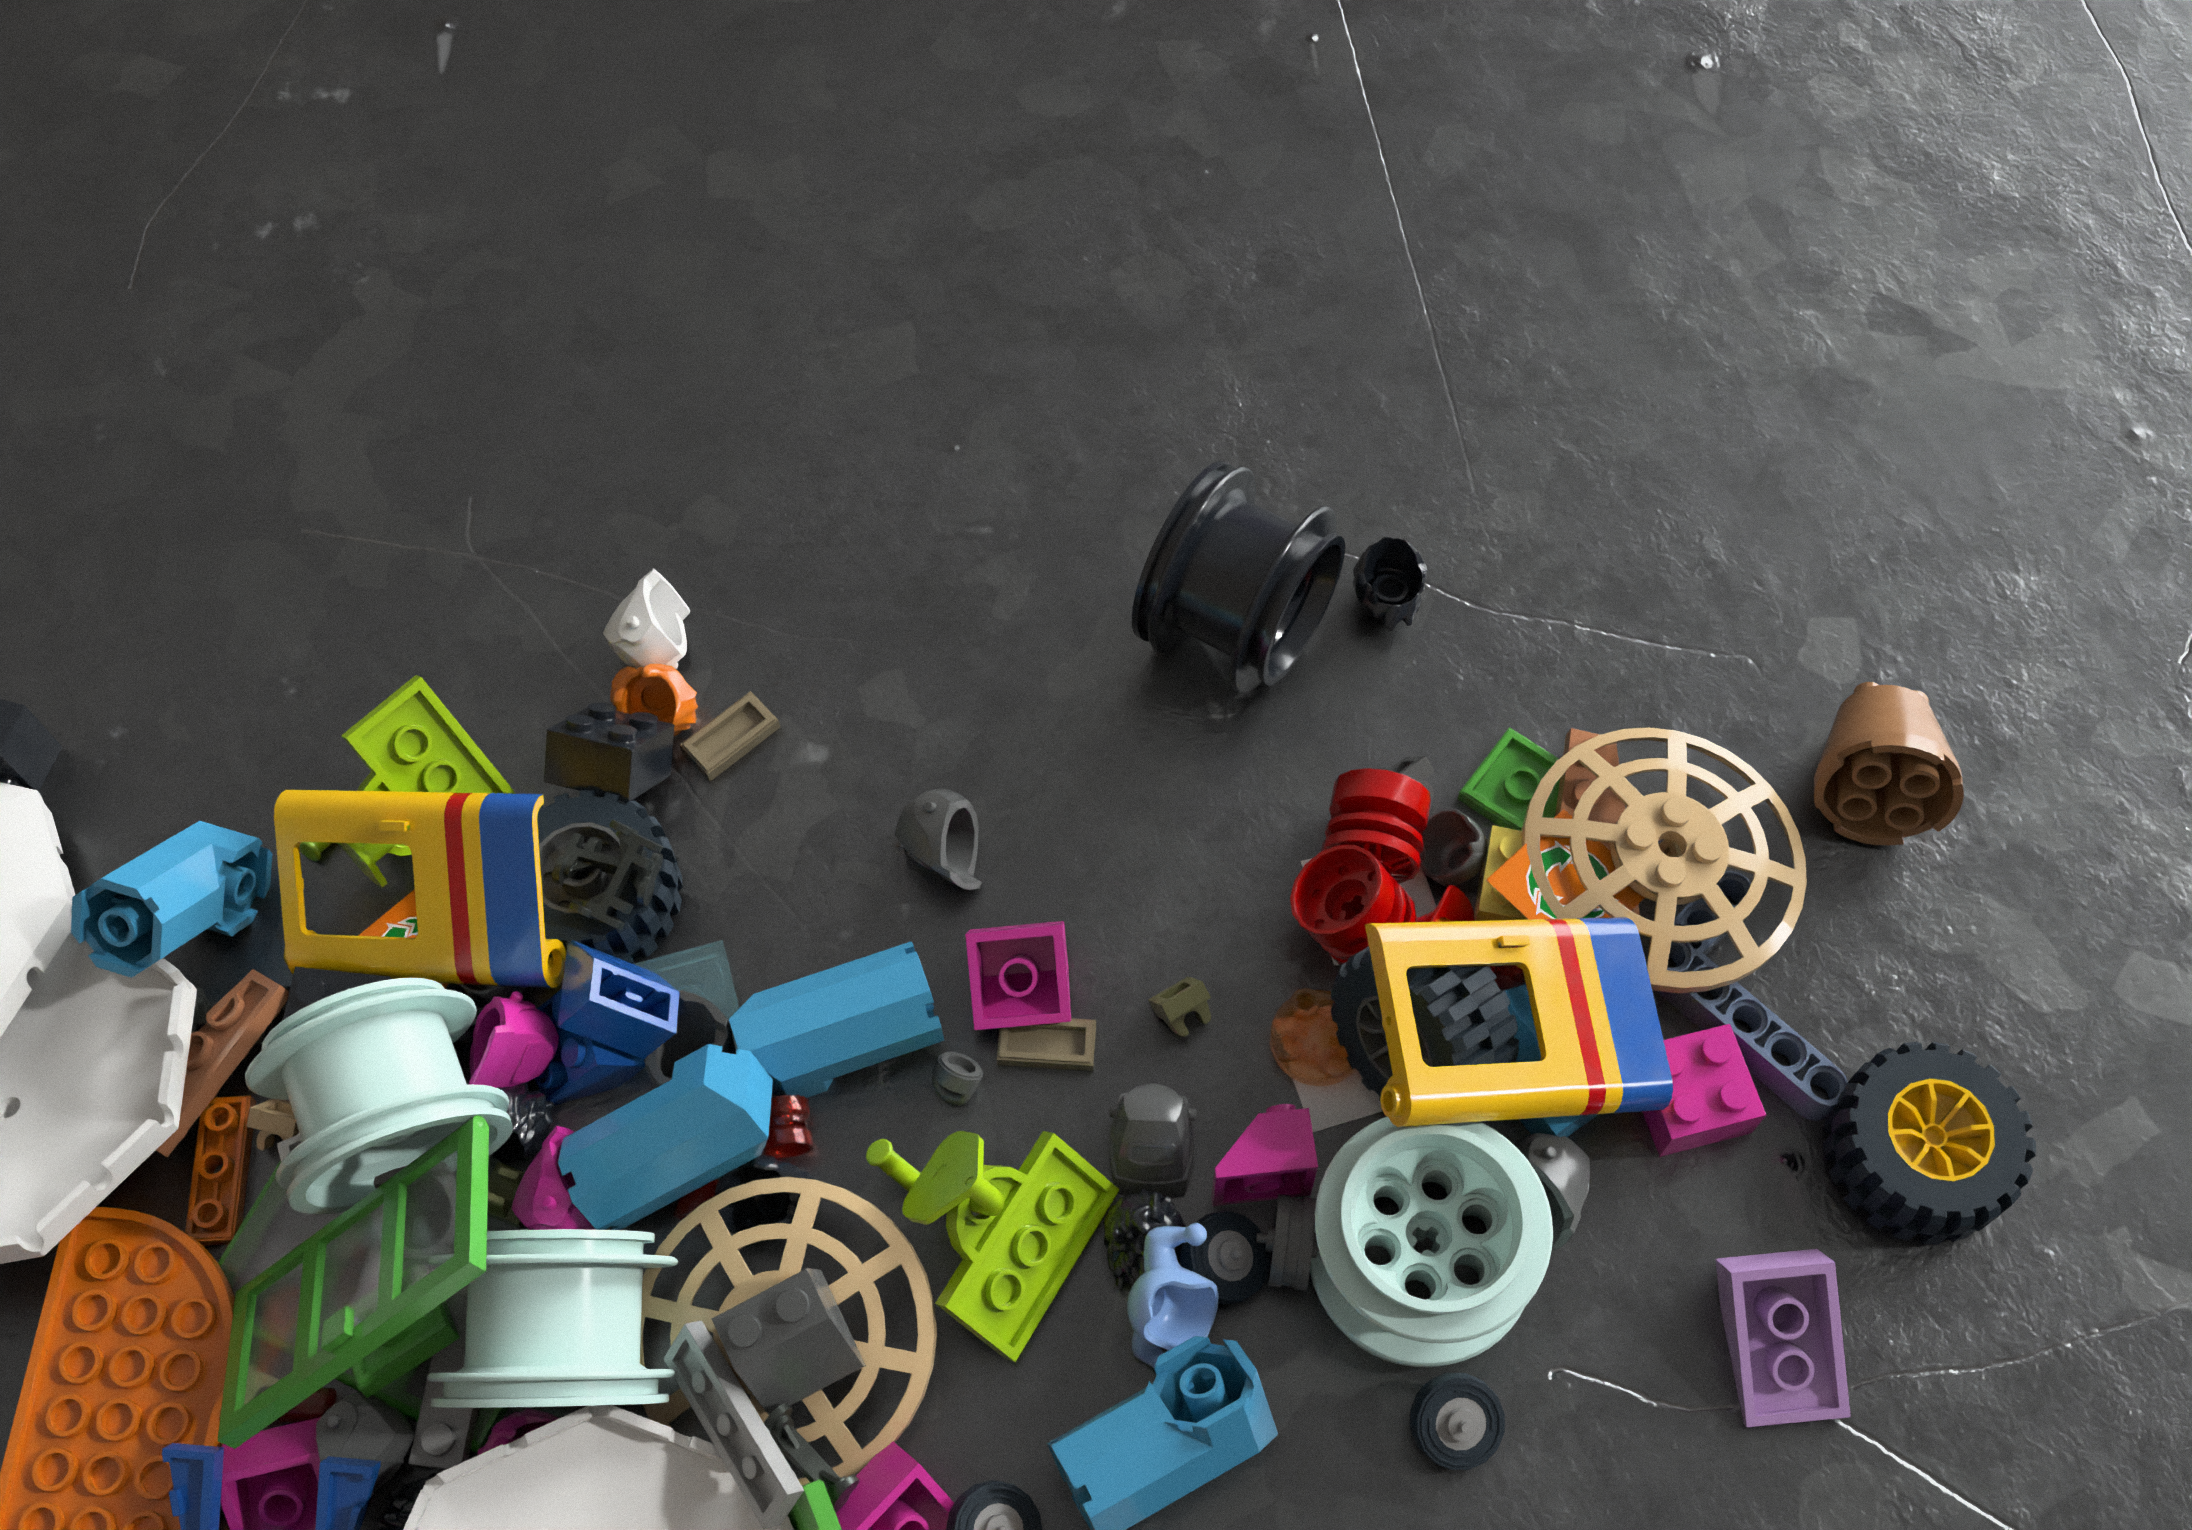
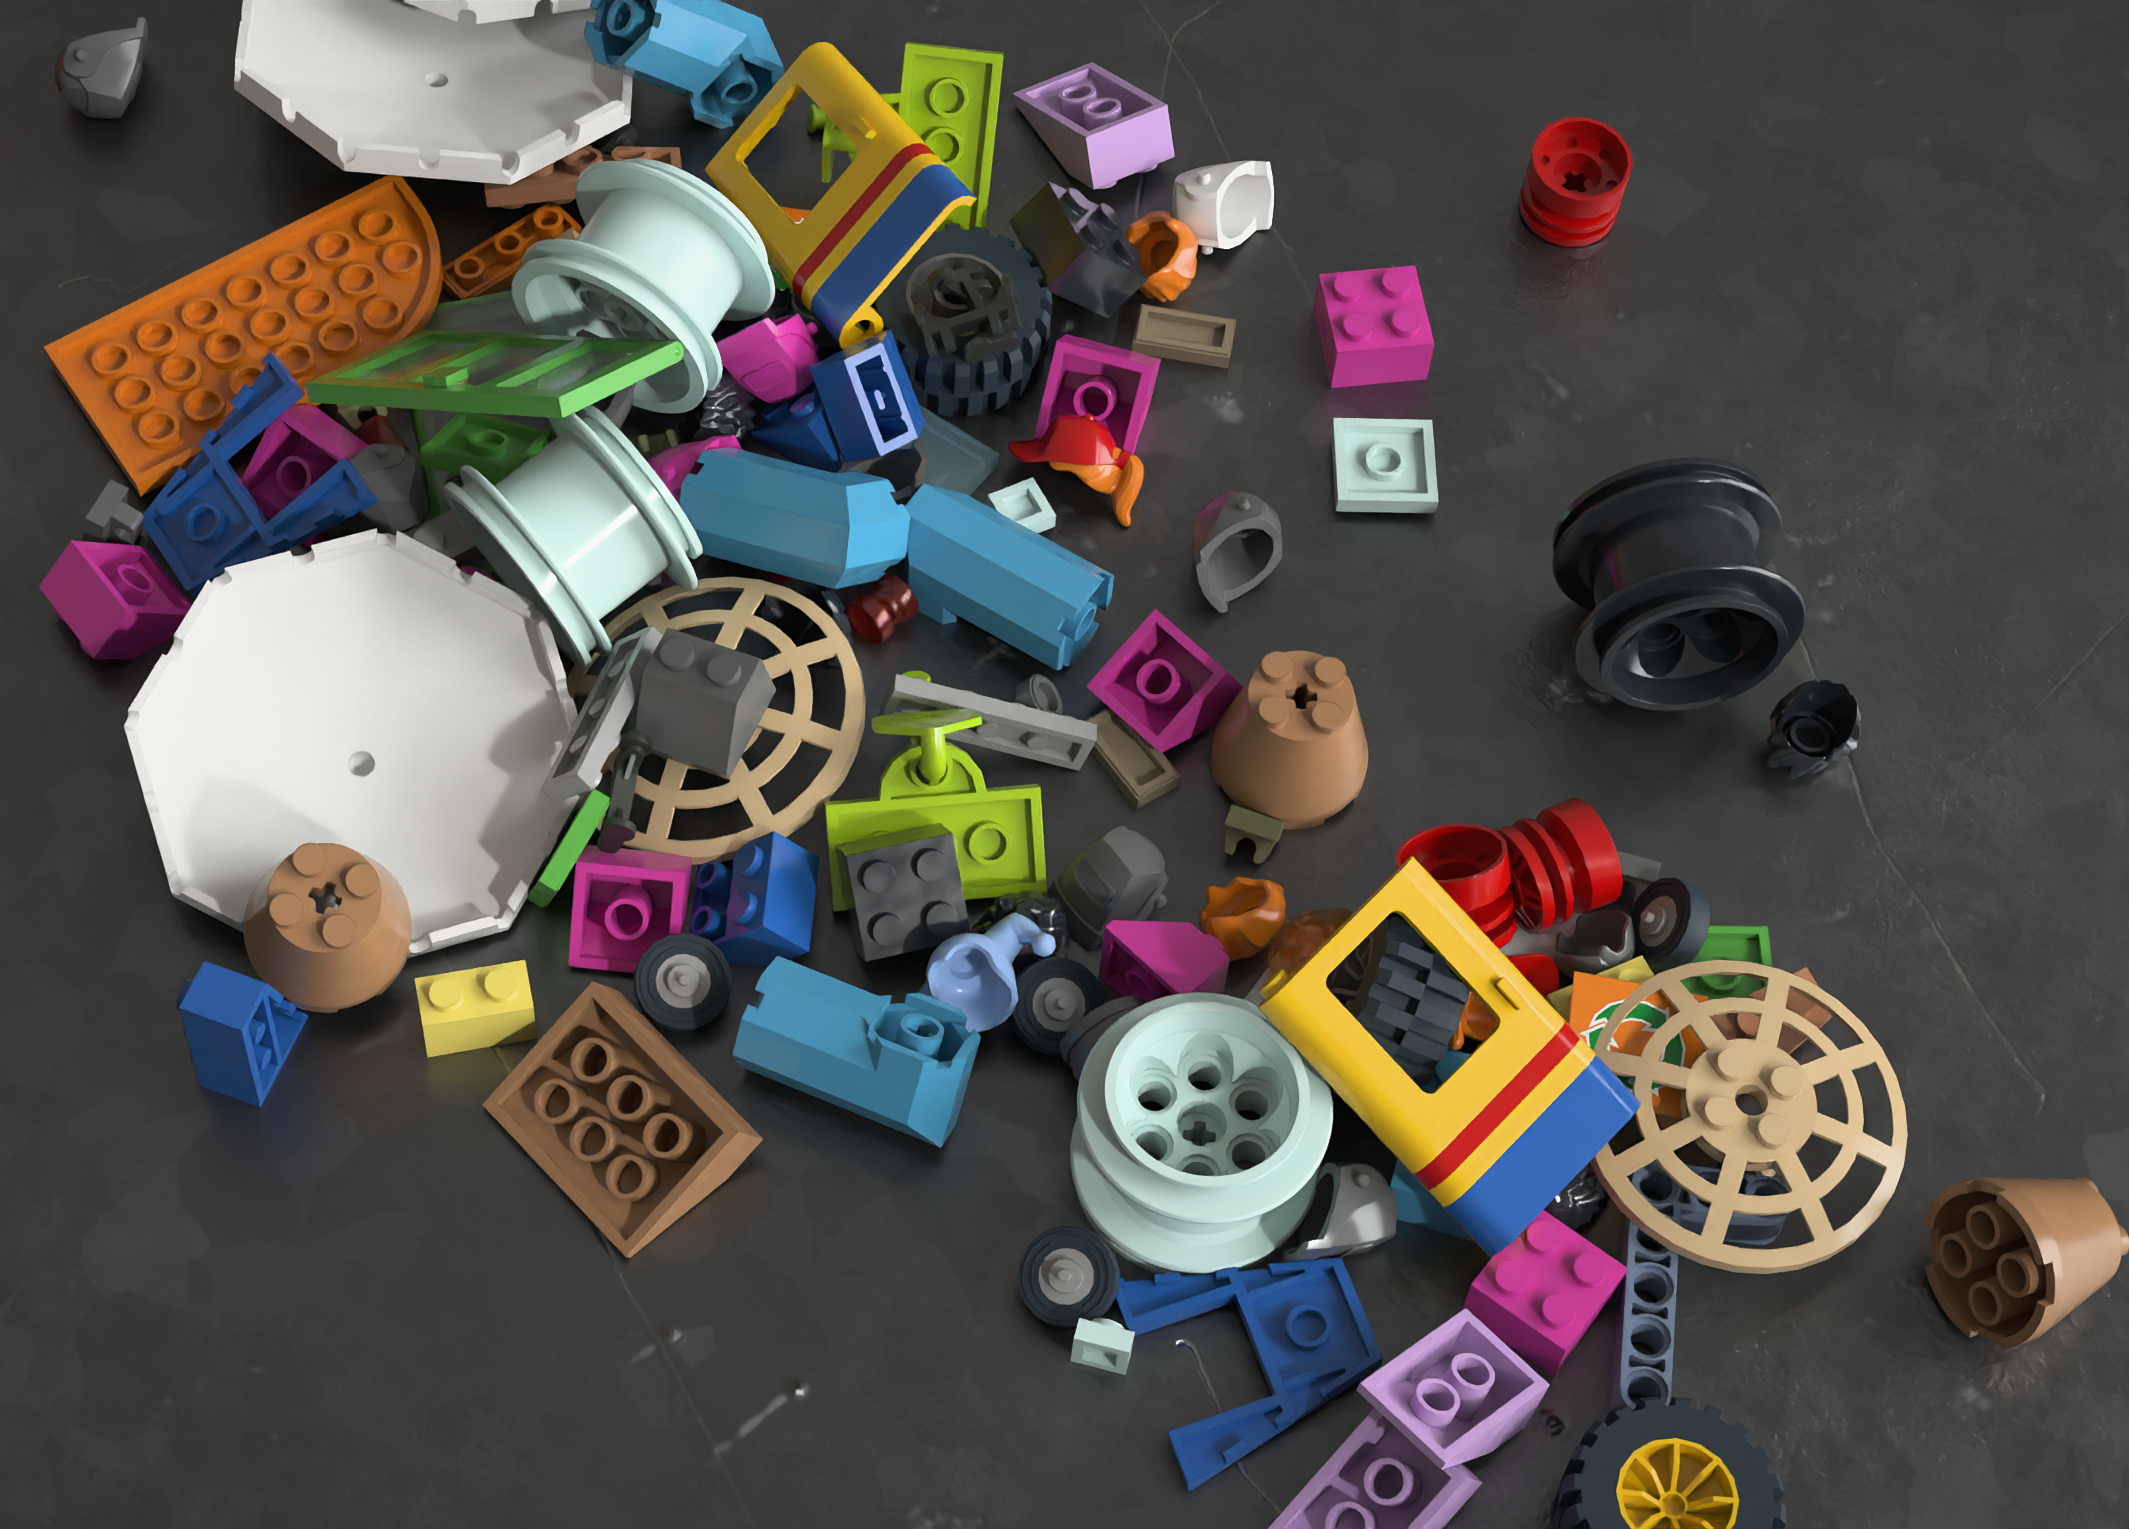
camera: 45 degrees right, 5 degrees down
none -> blue slope [689,831,820,967]
none -> black brick [835,823,970,961]
none -> light grey plate [879,674,1097,771]
none -> light aqua plate [987,477,1056,533]
none -> red hair [1008,413,1144,527]
none -> lavender slope [1012,62,1175,190]
none -> dark pink slope [1034,334,1161,455]
none -> light aqua plate [1070,1318,1135,1375]
none -> blue wing [1114,1257,1383,1491]
none -> orange hair [1198,876,1286,962]
none -> medium nougat cone [1210,650,1368,830]
none -> dark pink brick [1313,265,1434,388]
none -> light aqua plate [1331,418,1439,513]
none -> lavender slope [1356,1308,1549,1470]
none -> red wheel [1518,117,1633,247]
none -> black wheel [1629,877,1710,973]

